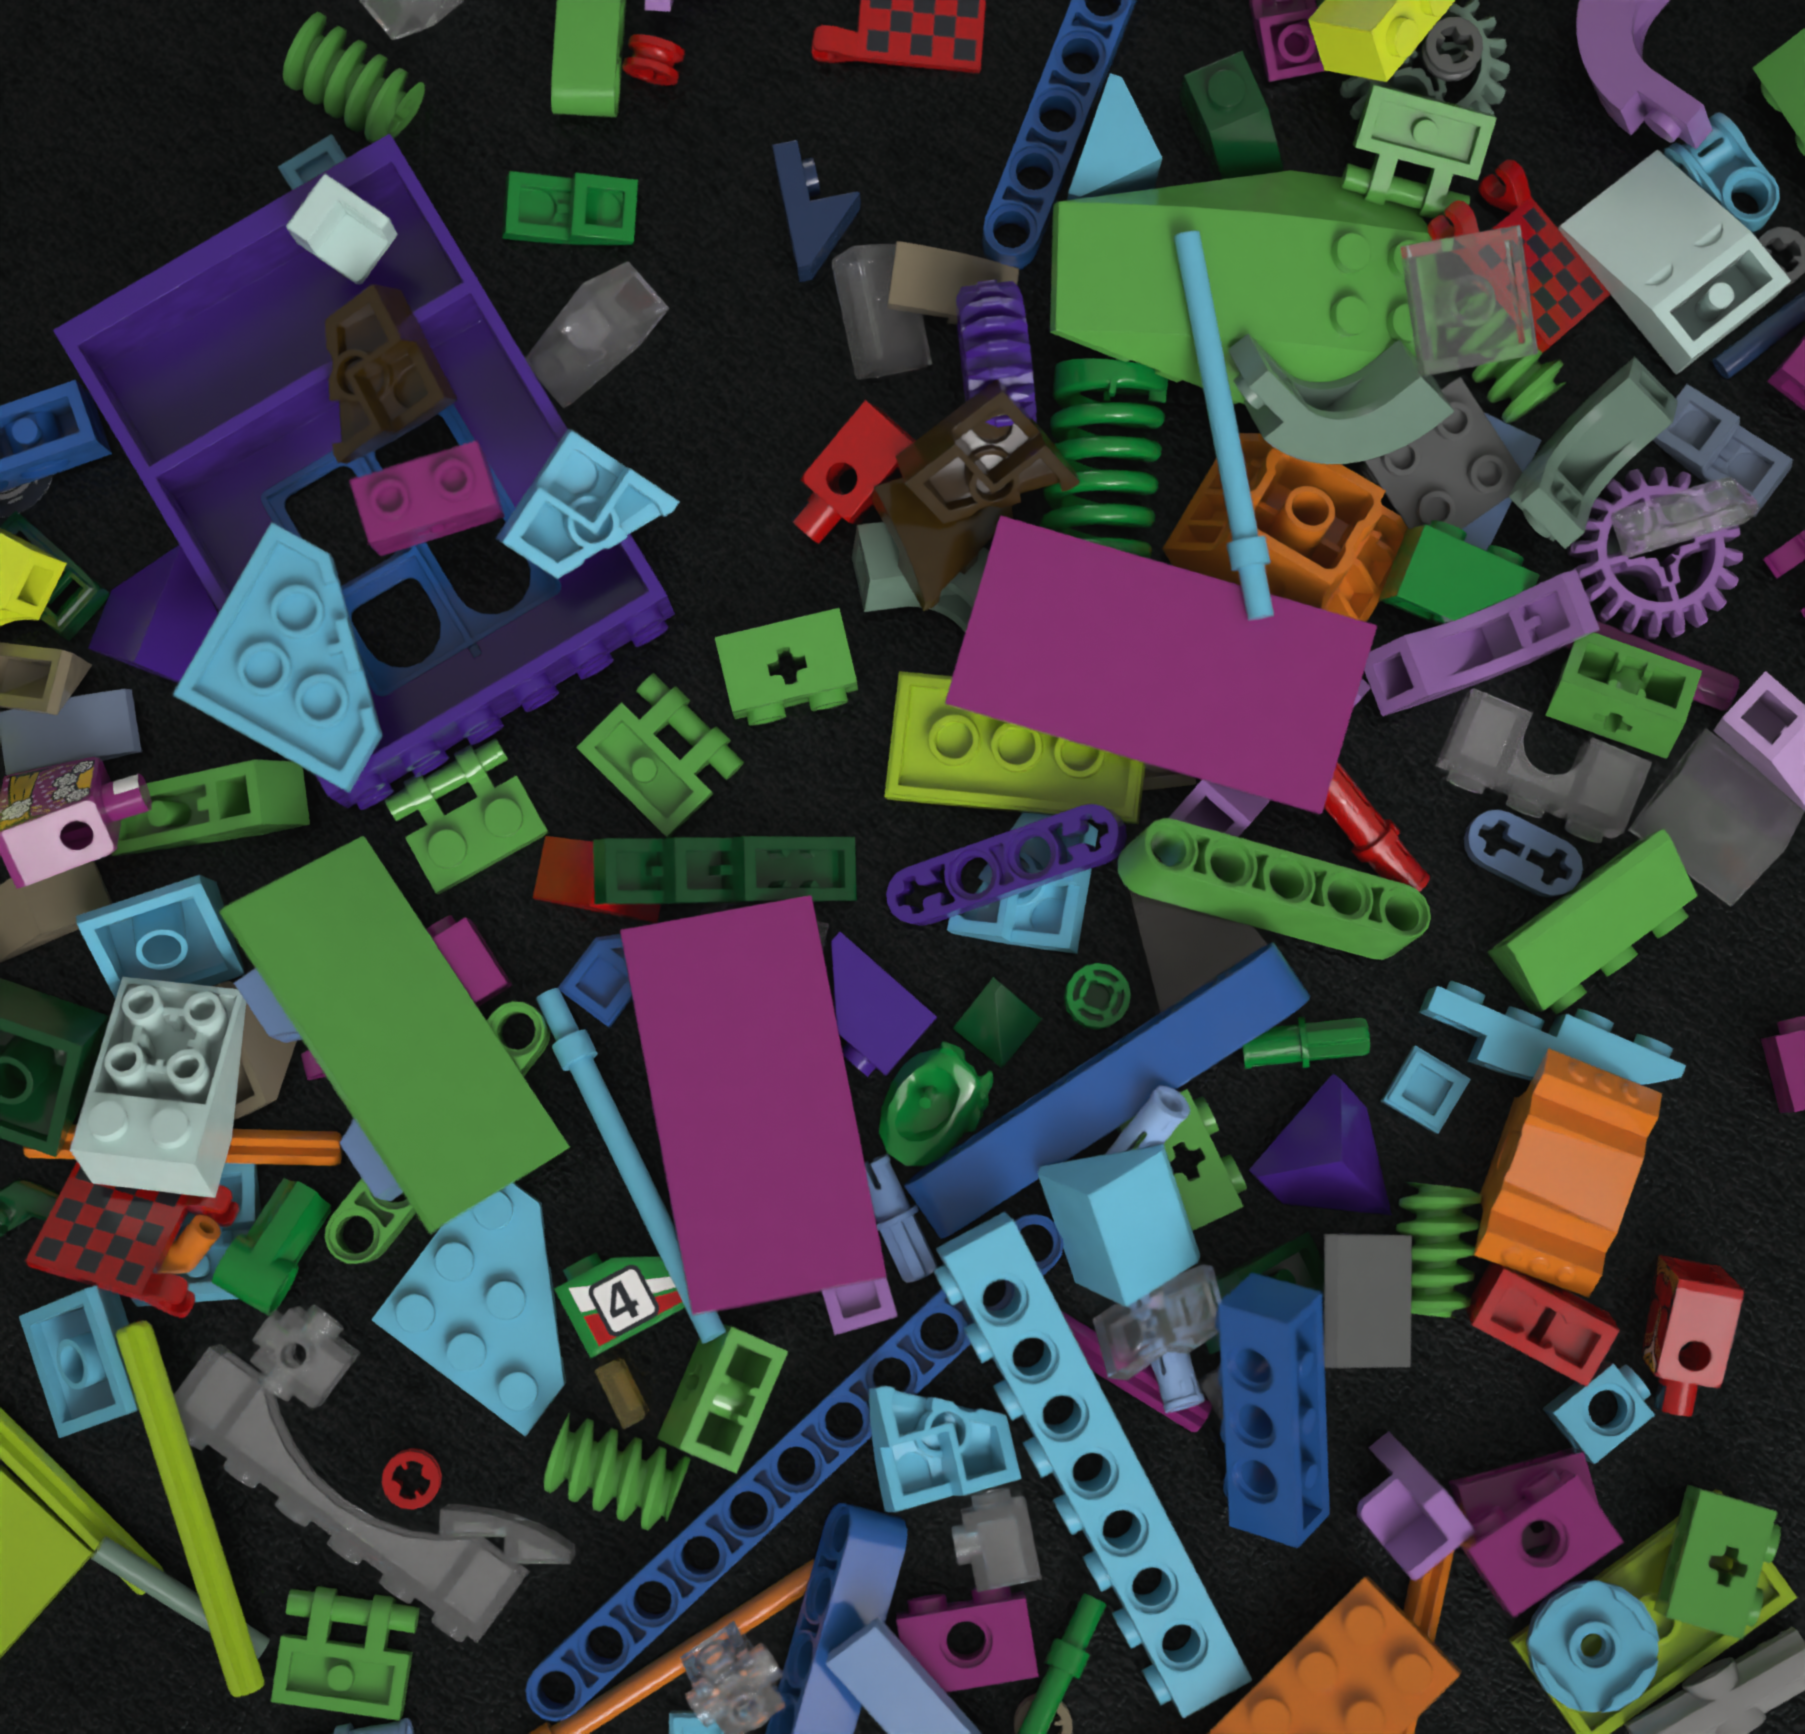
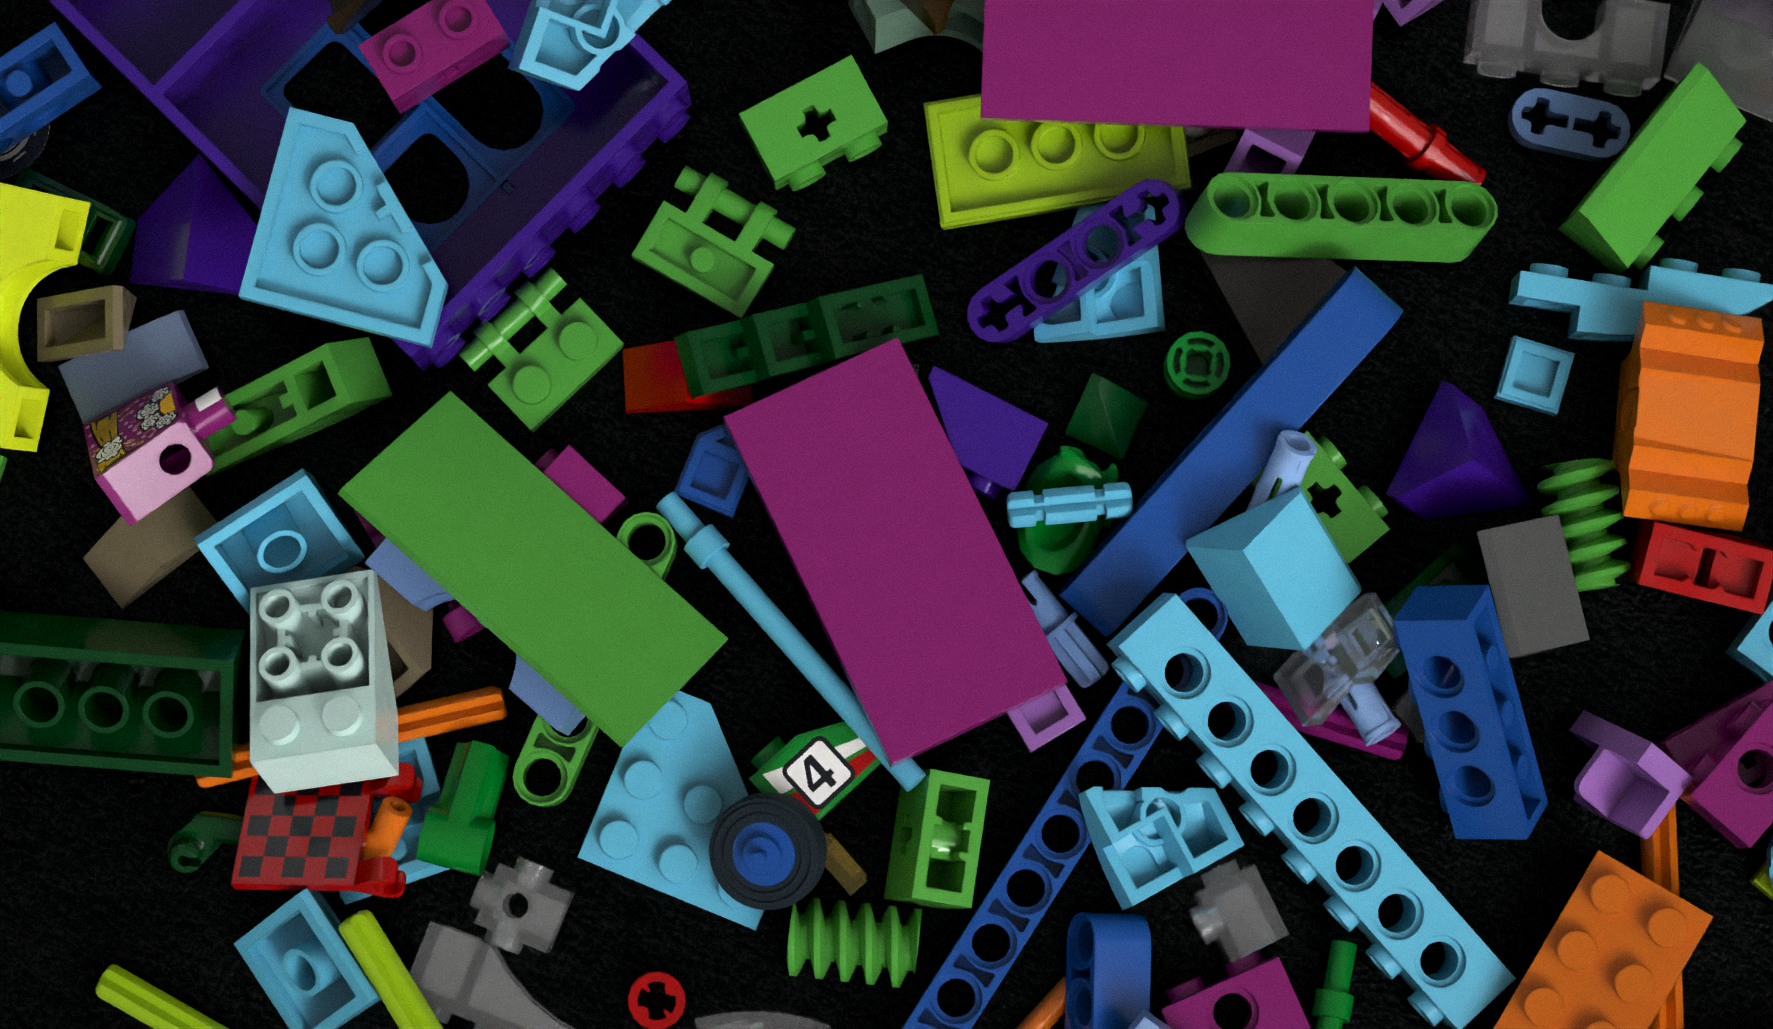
camera: 20 degrees left, 0 degrees up
green axle [1242,1017,1370,1069] -> none
none -> black wheel [709,792,827,910]
none -> medium azure axle [1006,482,1133,528]

